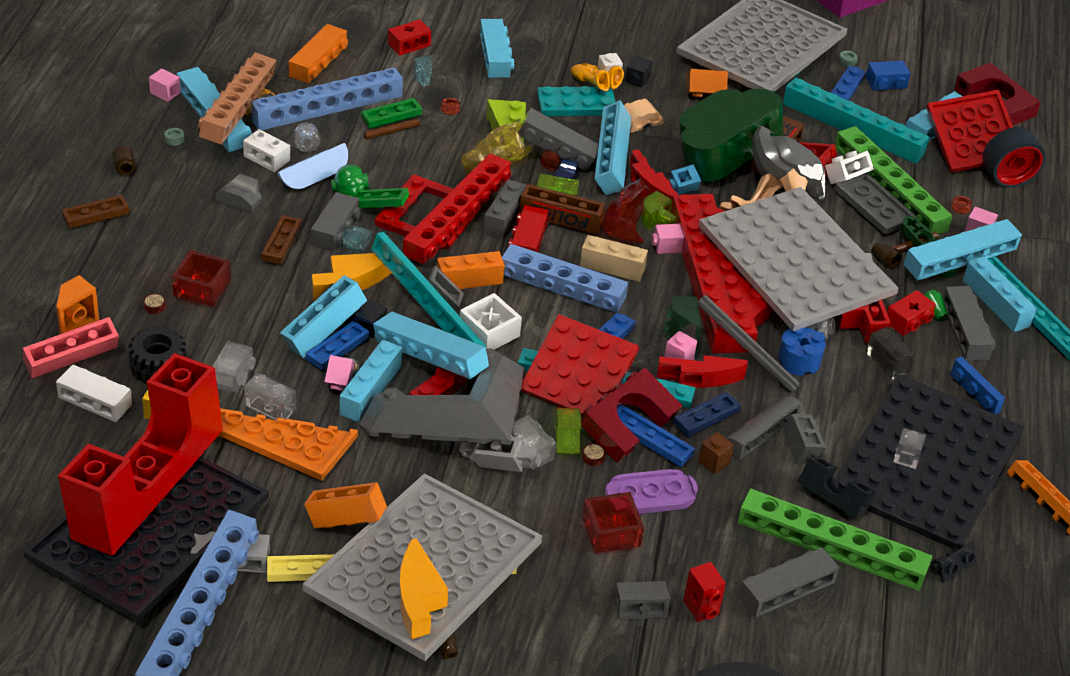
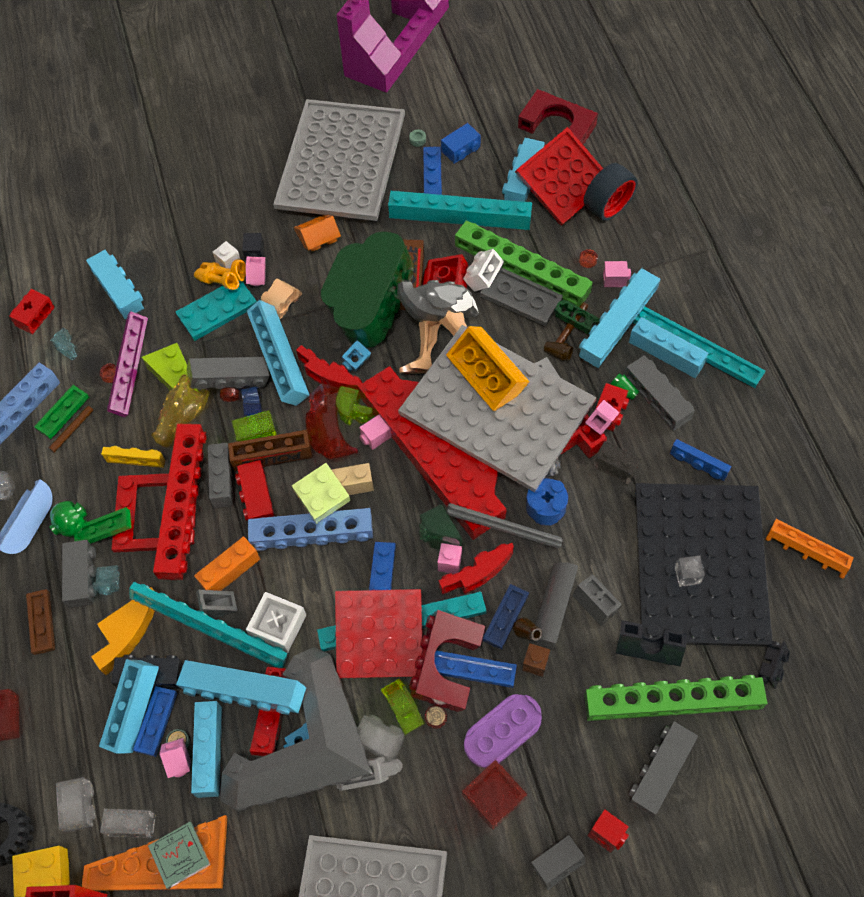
camera: 20 degrees left, 20 degrees up
none -> yellow plate [101,446,165,468]
none -> plate [107,311,148,417]
none -> sand green tile [148,822,211,889]
none -> bright pink brick [246,257,265,286]
none -> yellowish green brick [292,463,350,524]
none -> light orange slope [446,326,529,411]
none -> dark brown cone [513,618,542,641]
none -> bright pink brick [585,400,619,435]

